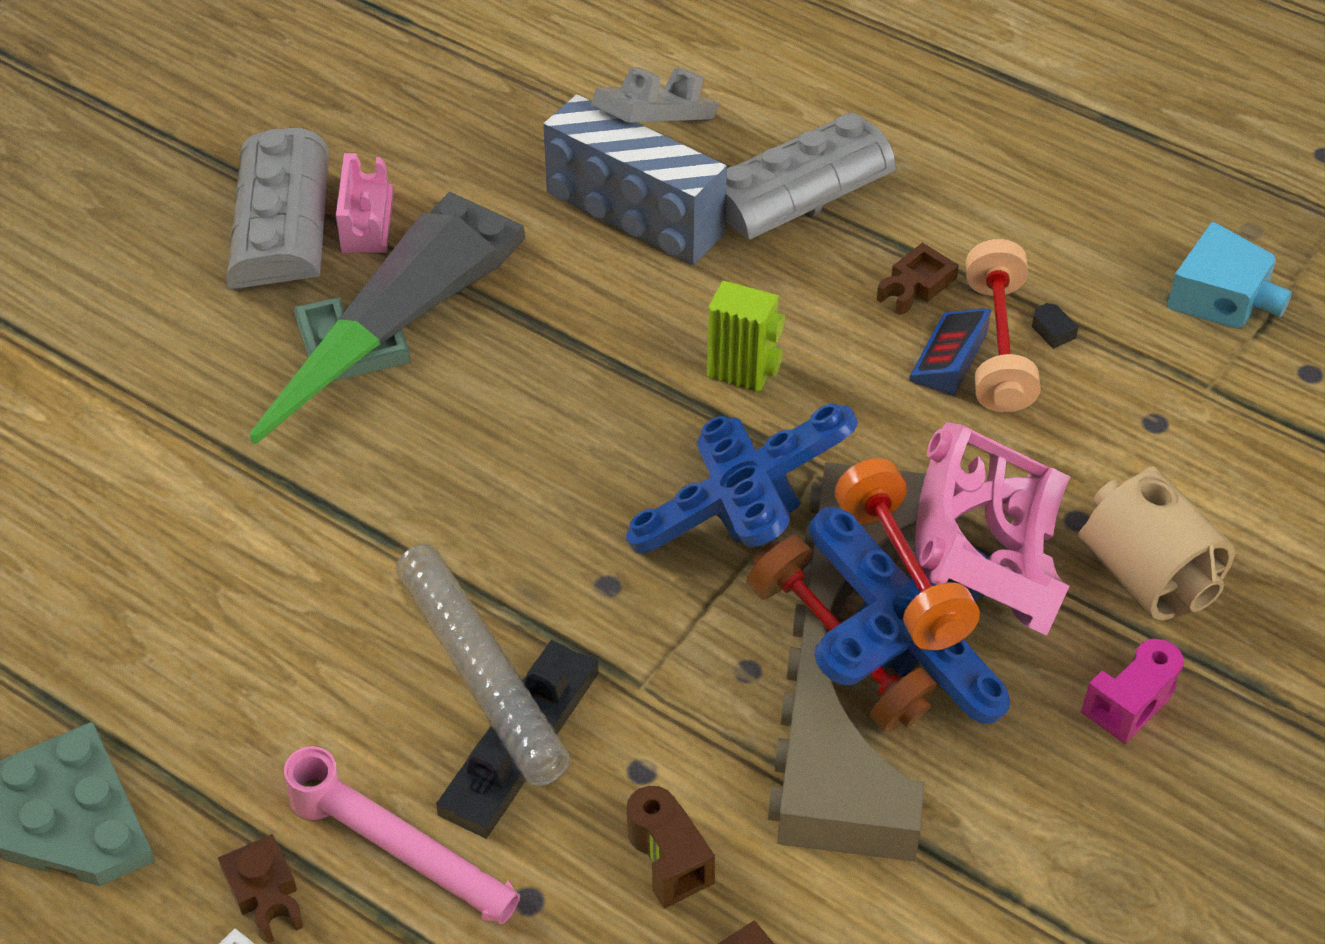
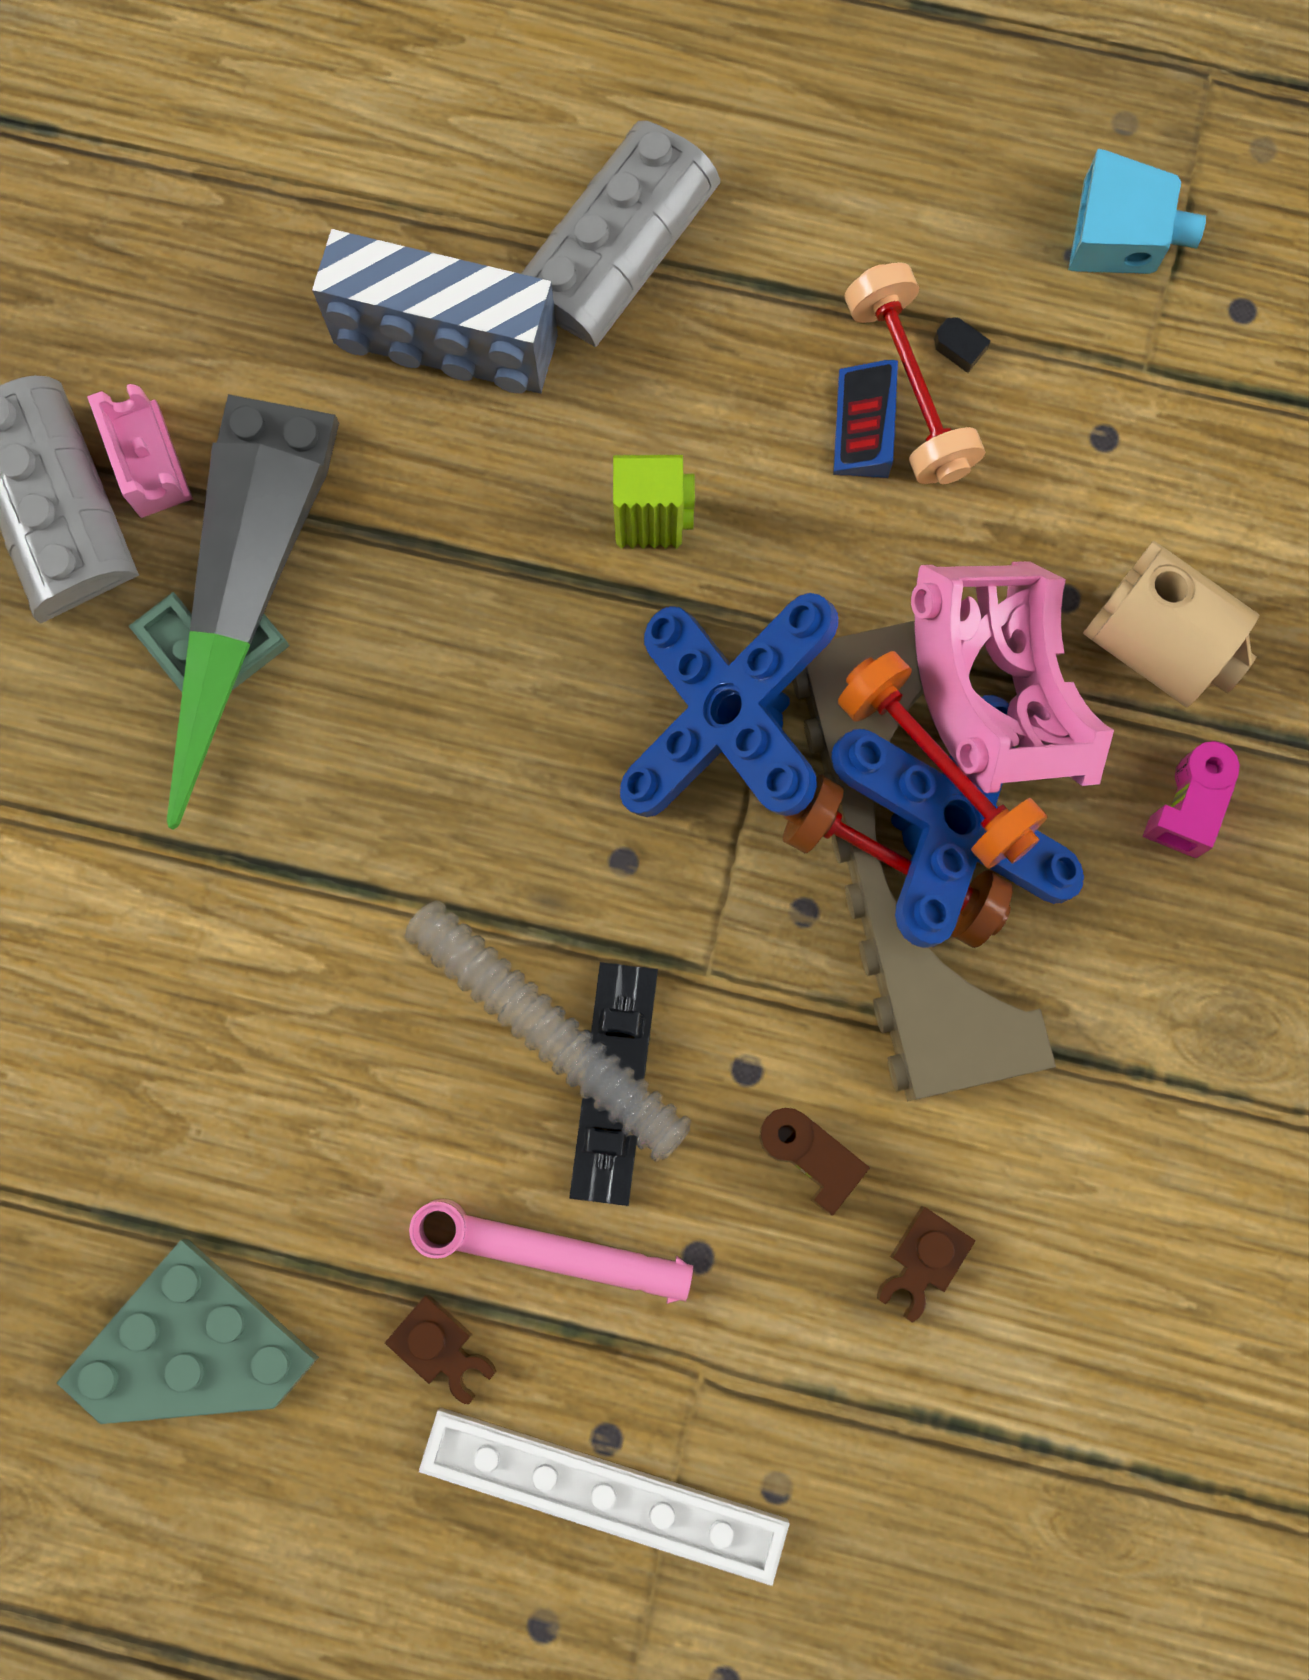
camera: 20 degrees left, 30 degrees up
light grey hinge [591,67,719,123] -> none
reddish brown plate [877,242,959,315] -> none

